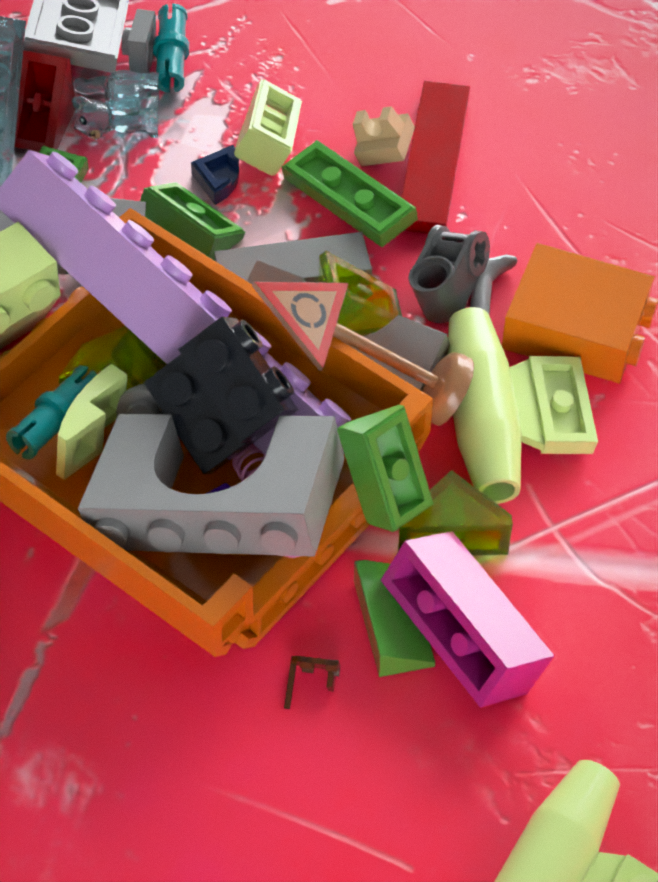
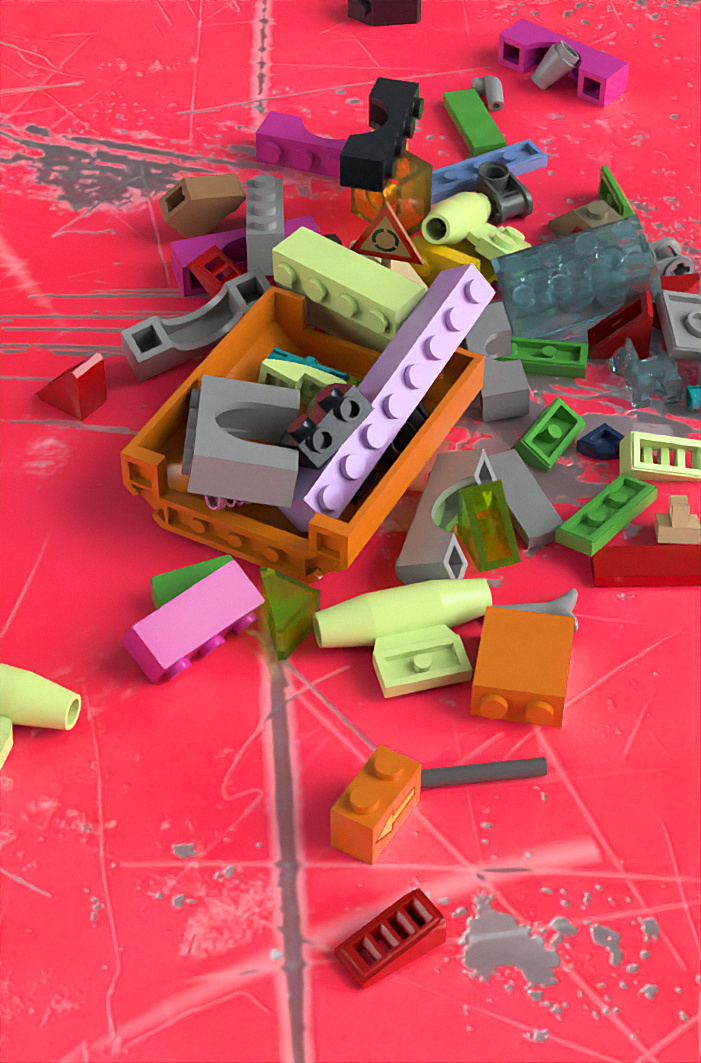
camera: 80 degrees right, 10 degrees down
medium nougat piece [252,282,474,426] -> none
reddish brown piece [284,656,341,709] -> none
bright green slope [337,405,434,532] -> none
dark grey piece [408,225,490,323] -> none

